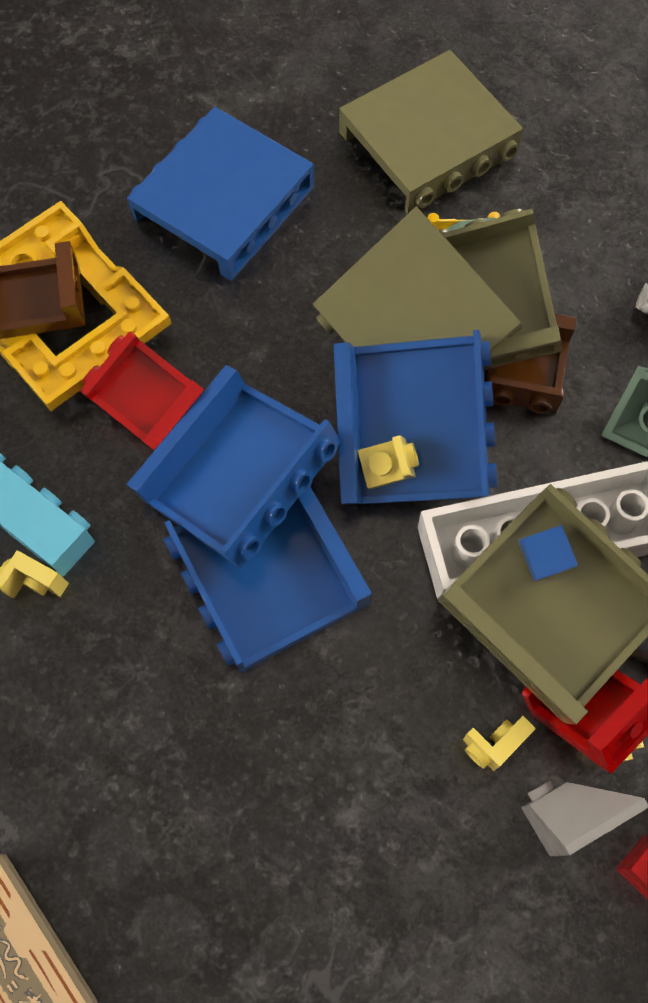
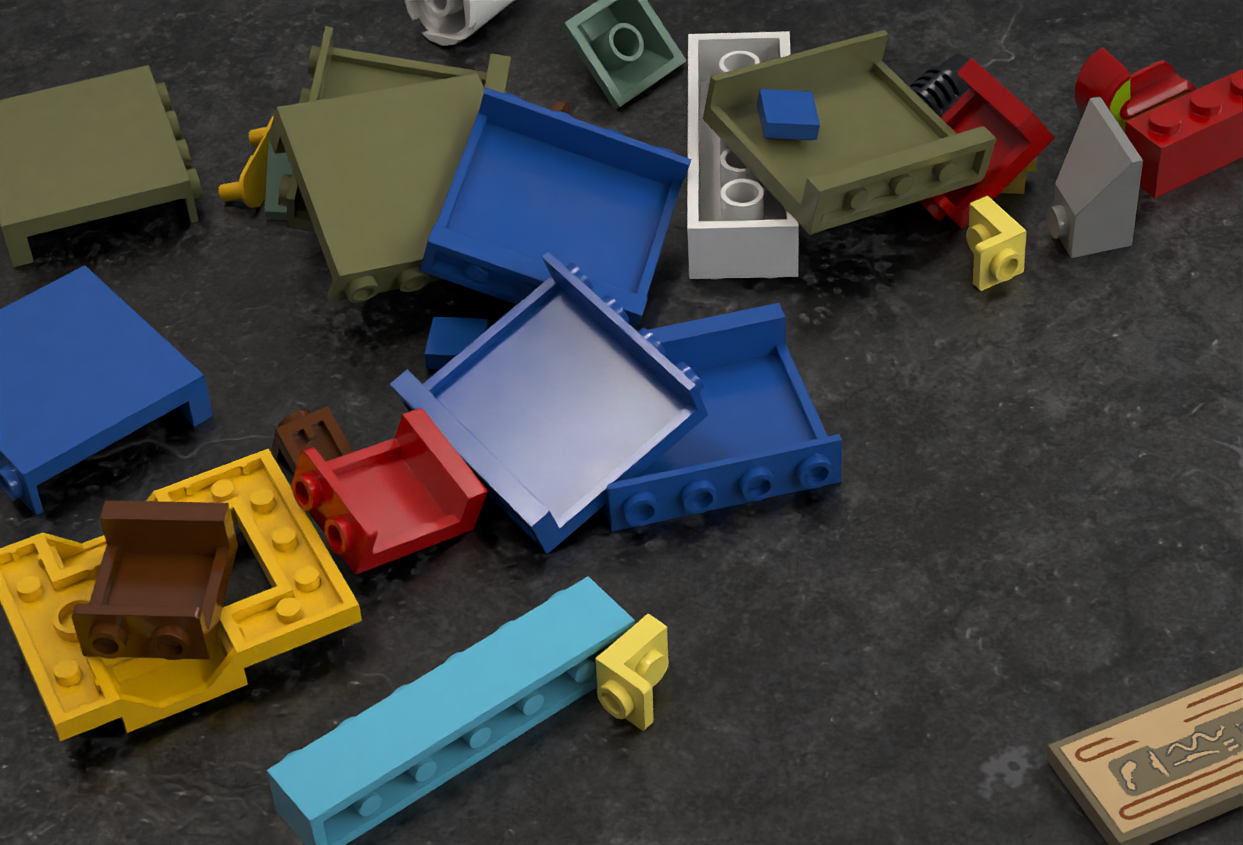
camera: 75 degrees left, 25 degrees down
light yellow bracket [358,435,419,489] -> none
none -> reddish brown bracket [271,406,354,474]
none -> blue tile [424,317,489,369]

